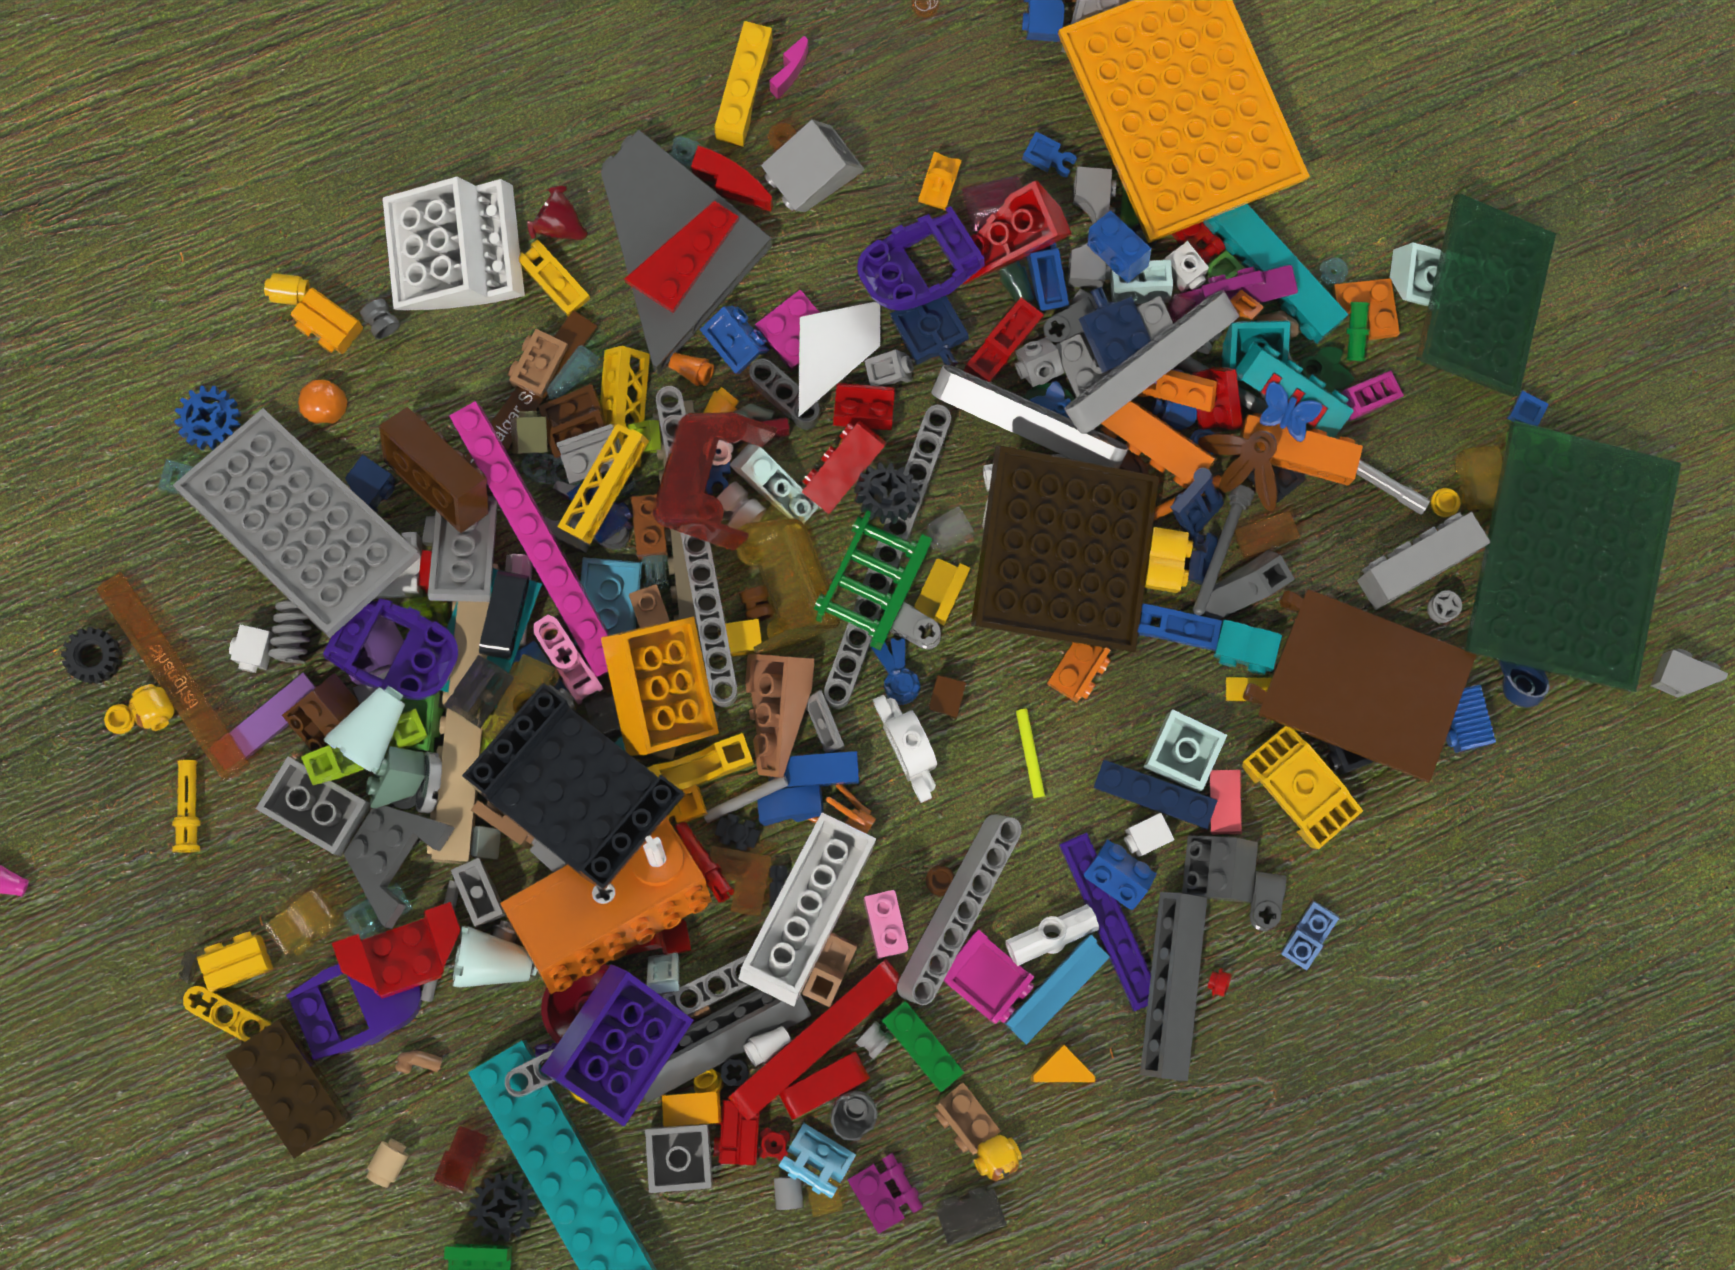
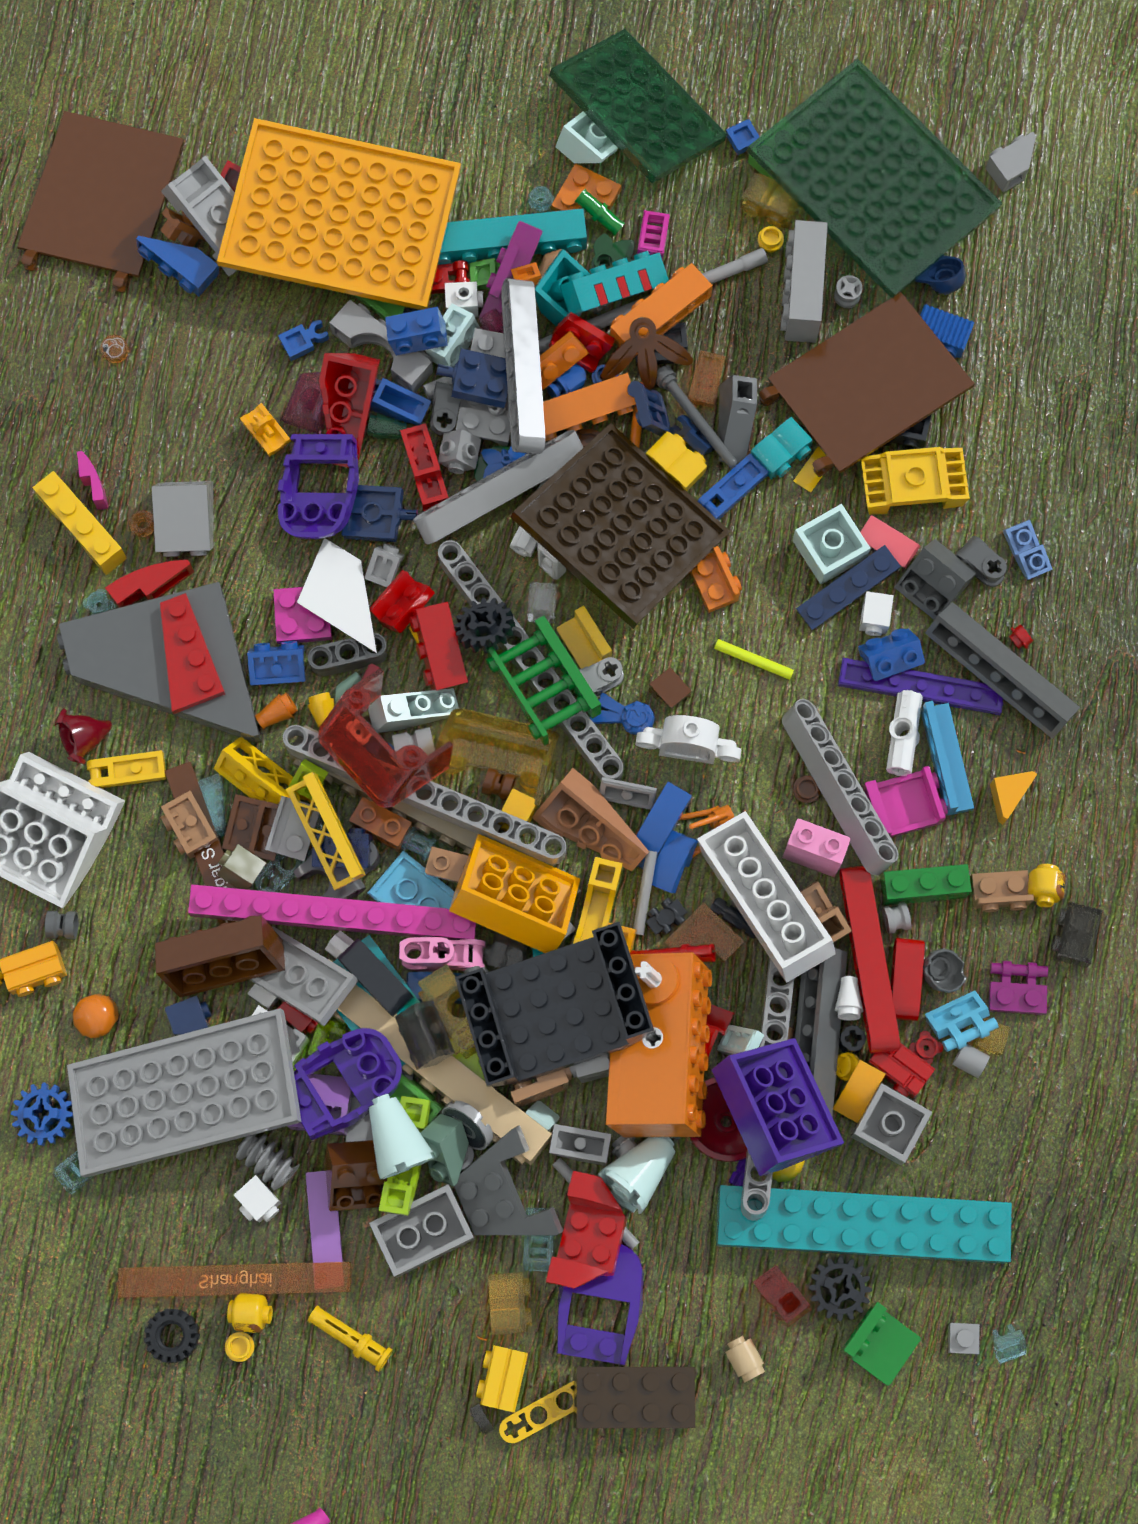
camera: 50 degrees left, 5 degrees down
medium nougat arm [395,1051,442,1074] -> none
blue piece [1260,382,1323,442] -> none

